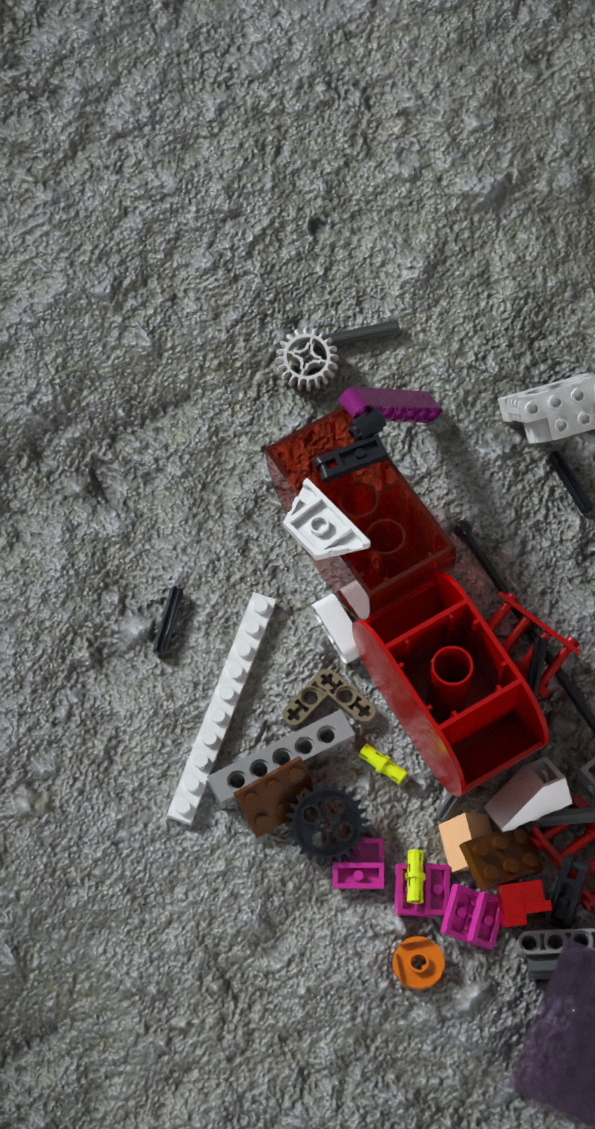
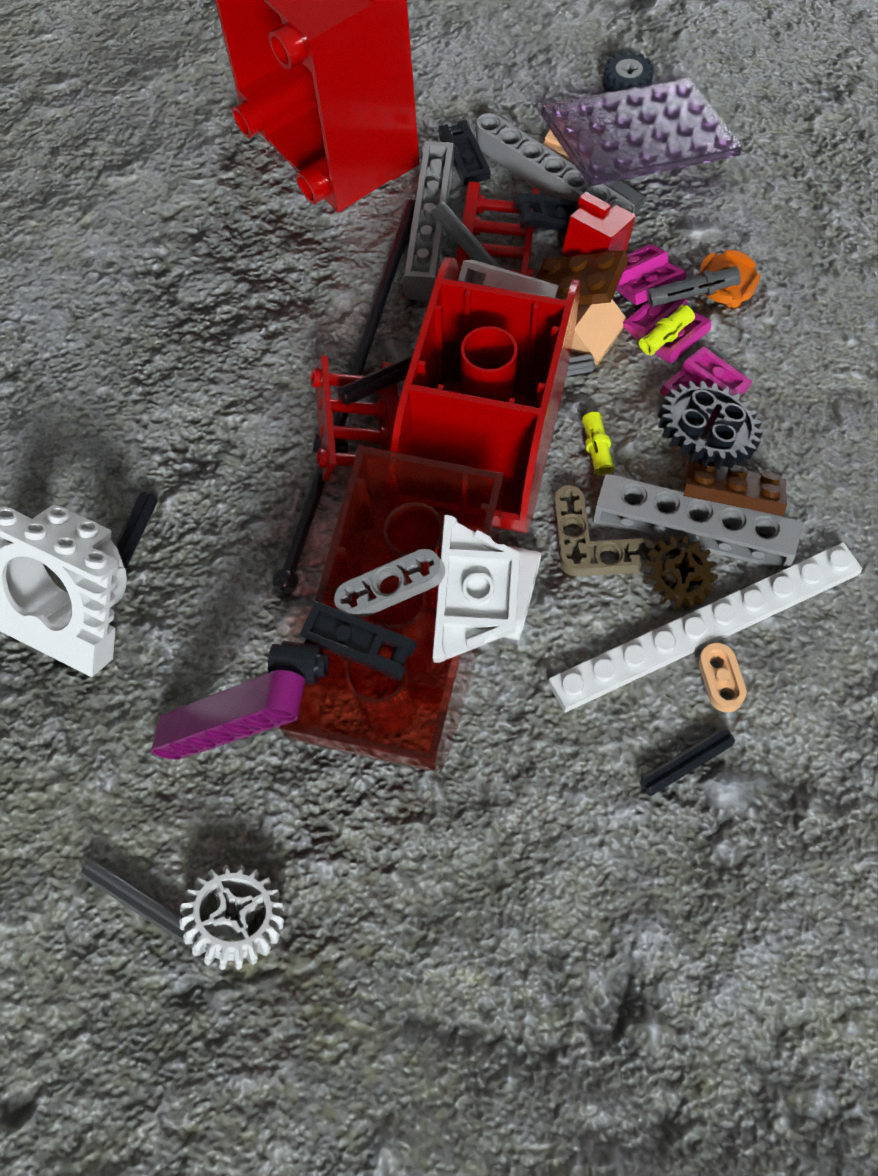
camera: 135 degrees left, 5 degrees down
none -> light grey beam [334,549,445,619]
none -> dark brown gear [642,536,718,610]
none -> dark grey pin [647,266,741,308]
none -> light nougat plate [698,643,747,712]

